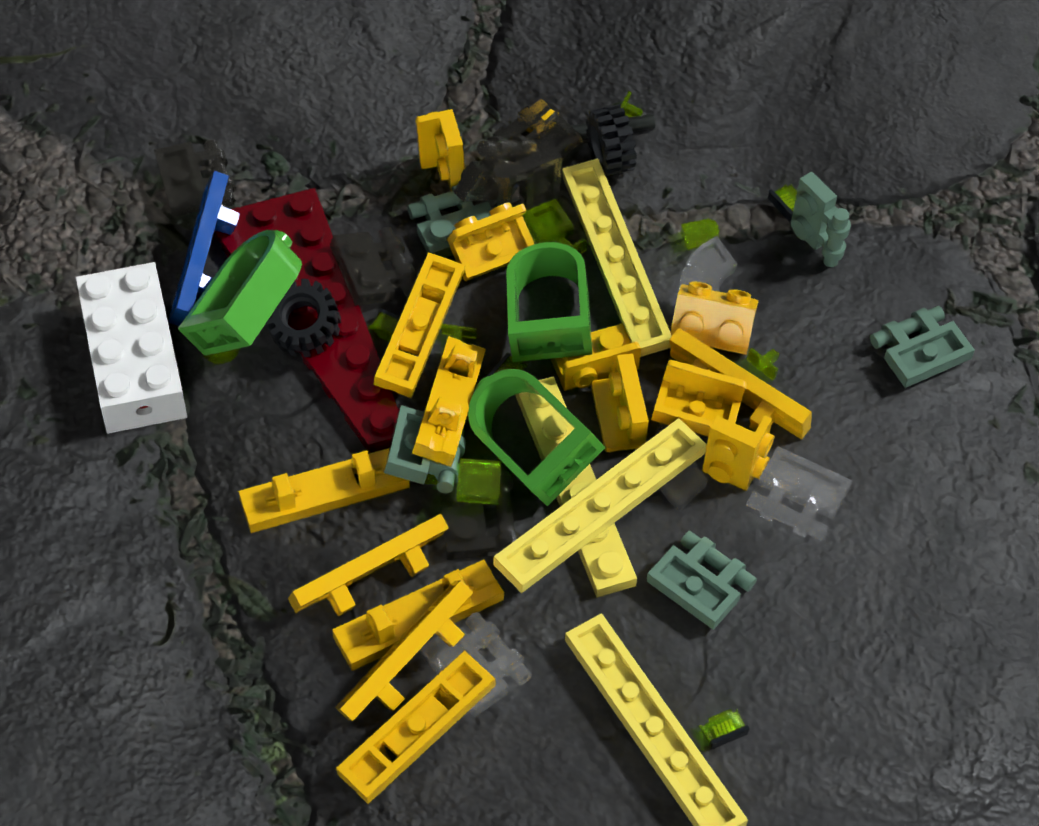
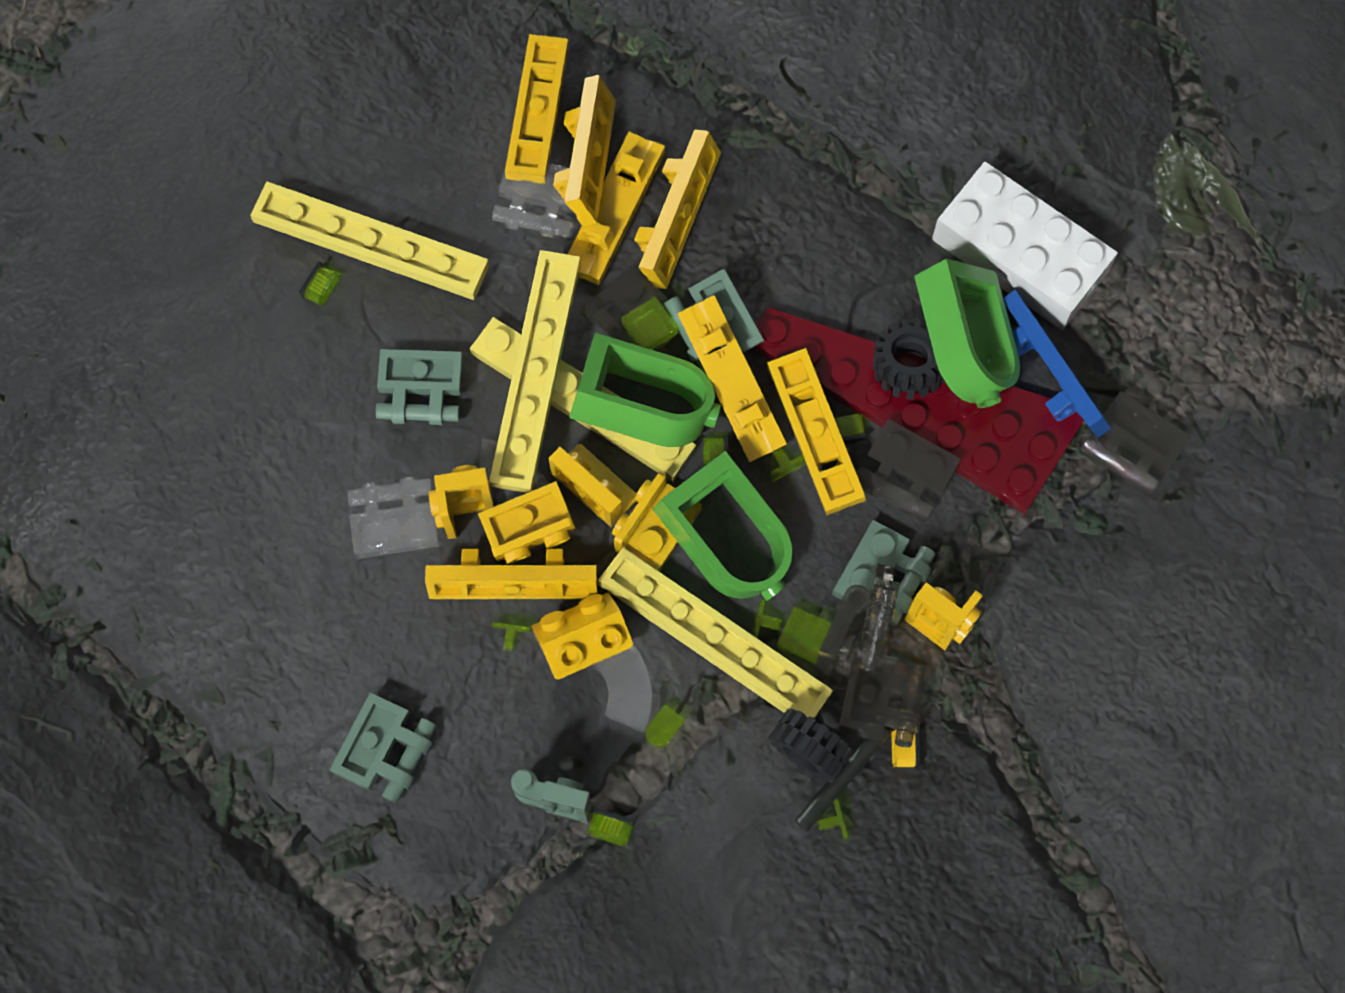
camera: 145 degrees right, 15 degrees up
yellow hinge [238,448,410,533] -> none
yellow bracket [447,202,534,281] -> none

